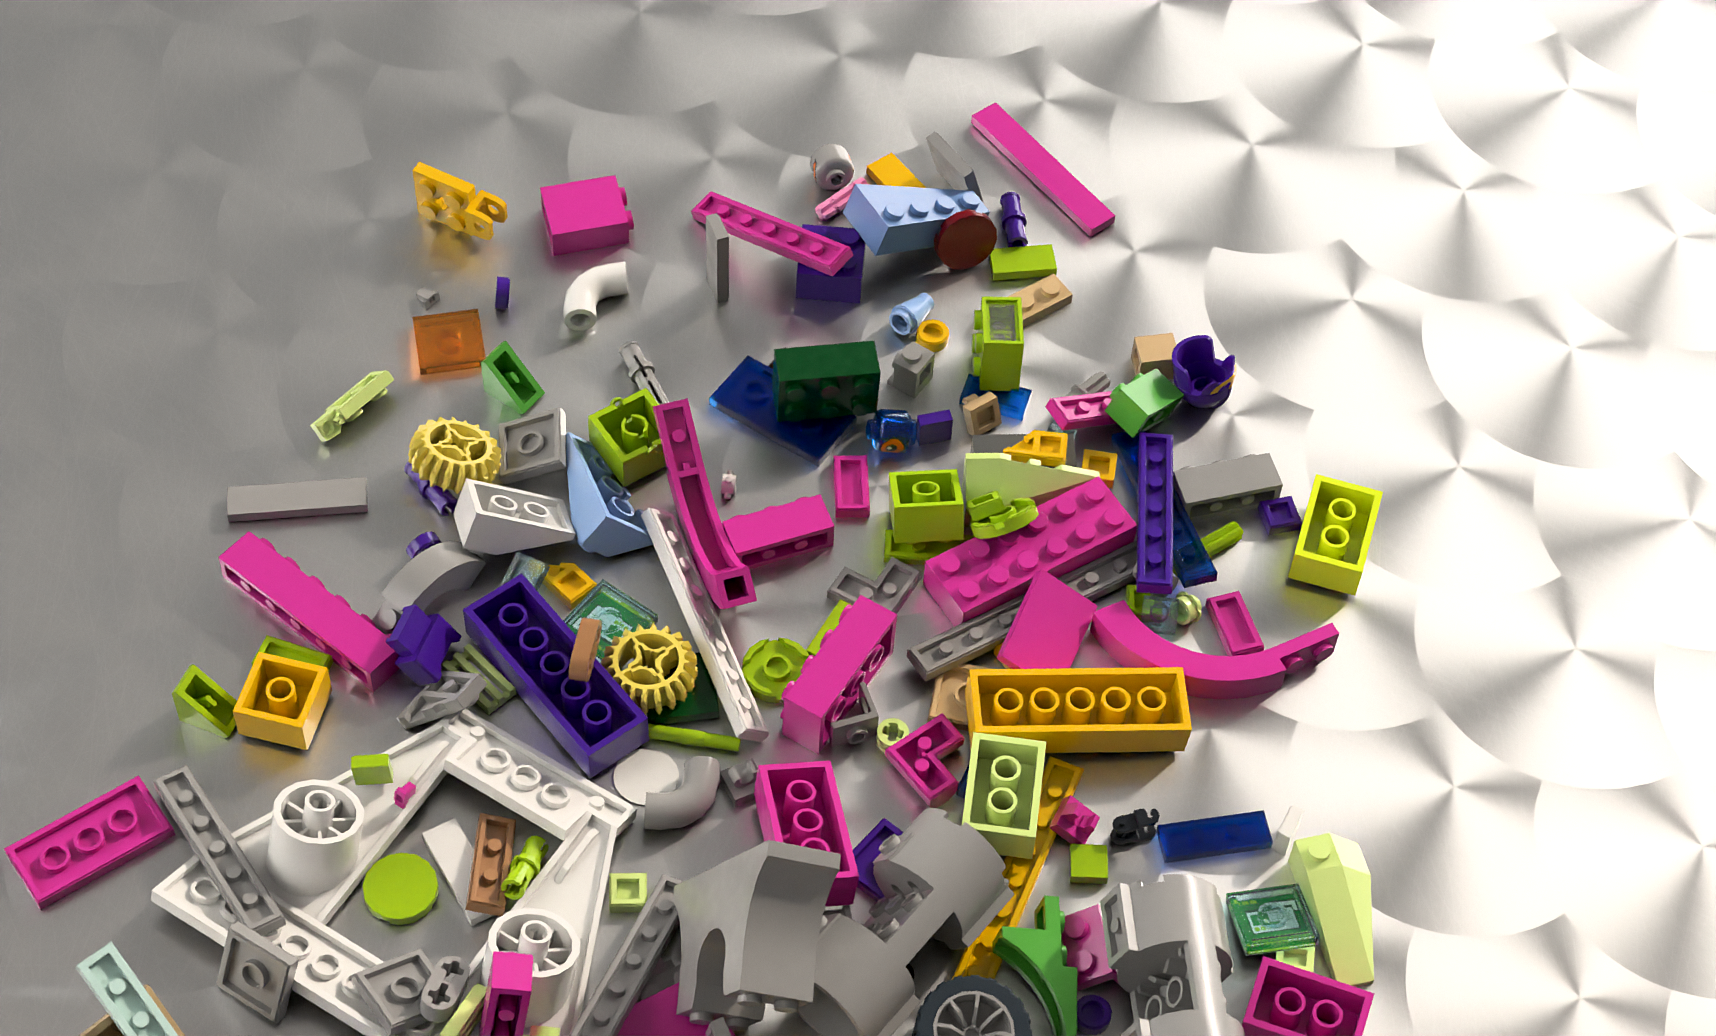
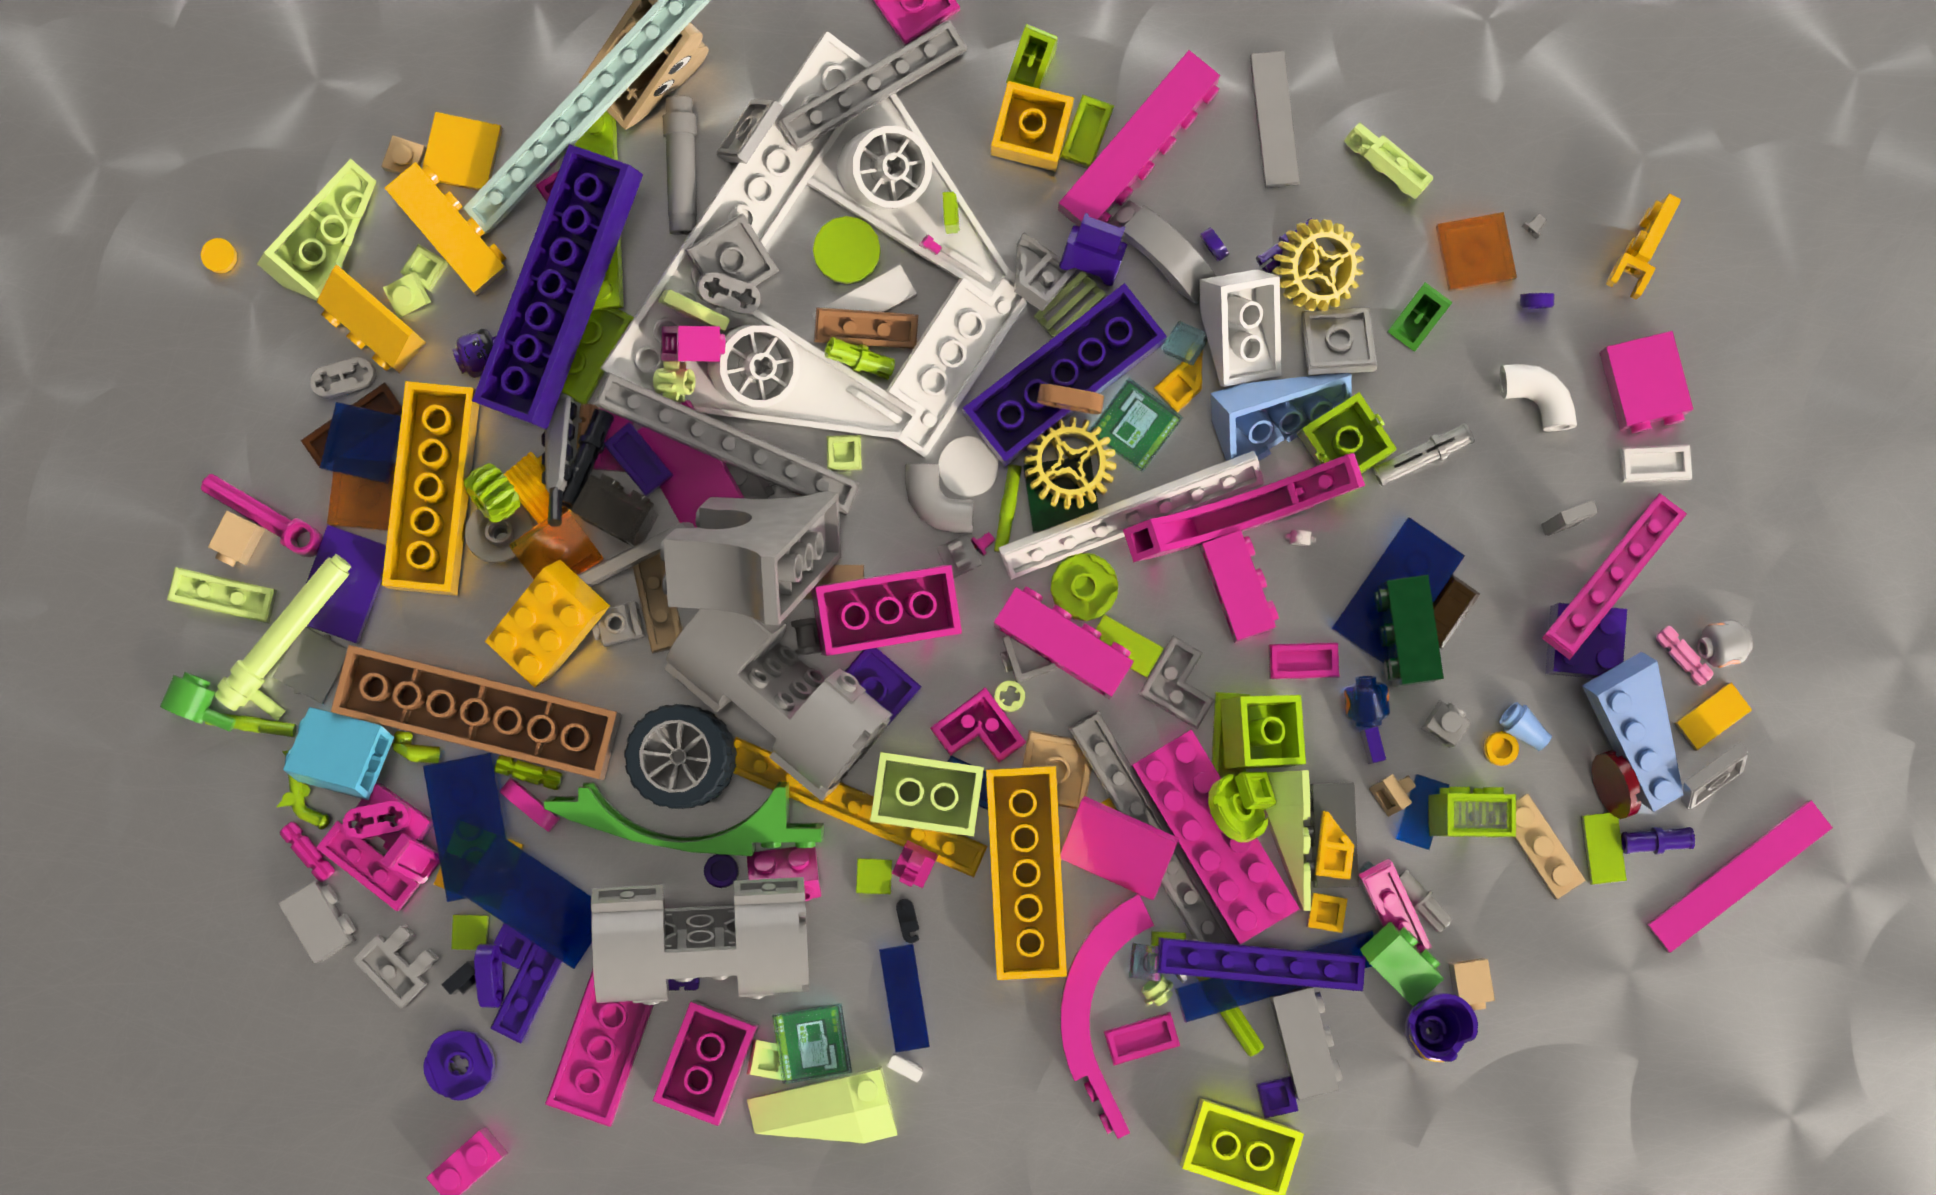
camera: 95 degrees right, 30 degrees up
none -> dark pink piece [971,532,995,556]
none -> white tile [1619,445,1692,483]

